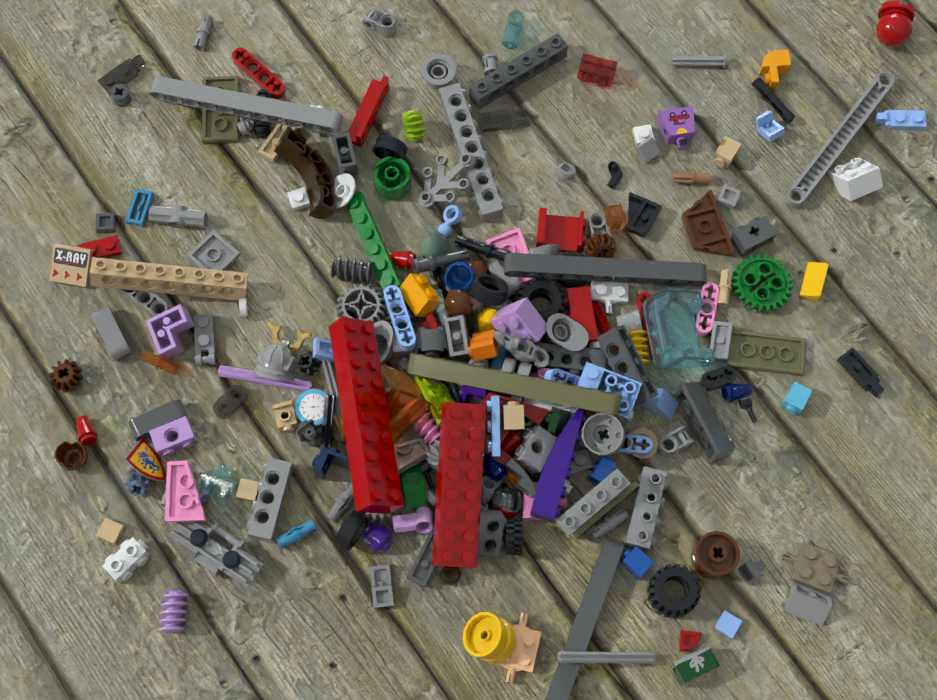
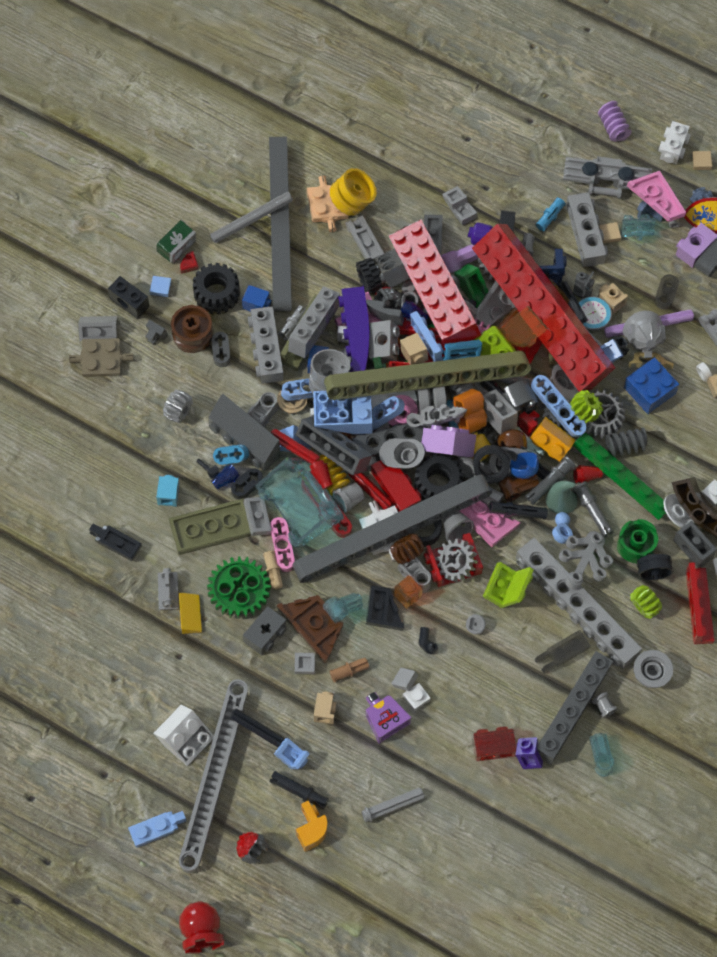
camera: 155 degrees right, 5 degrees down
none -> black brick [108,276,150,319]
none -> light grey hinge [158,568,179,610]
none -> light grey gear [163,389,193,423]
none -> dark grey beam [212,332,230,367]
none -> dark azure beam [213,444,249,465]
none -> black axle [230,709,285,747]
none -> piece [236,832,269,864]
none -> red axle [270,429,320,464]
none -> red cone [309,460,333,490]
none -> clear light blue piece [323,593,363,623]
none -> light grey plate [345,216,384,261]
none -> light grey gear [436,539,477,582]
none -> dark azure tile [443,340,482,360]
none -> lime bracket [483,562,534,608]
none -> dark purple bracket [516,737,543,769]
none -> lime gear [570,390,603,423]
none -> flat silver pin [572,481,614,538]
none -> blue brick [623,357,679,414]

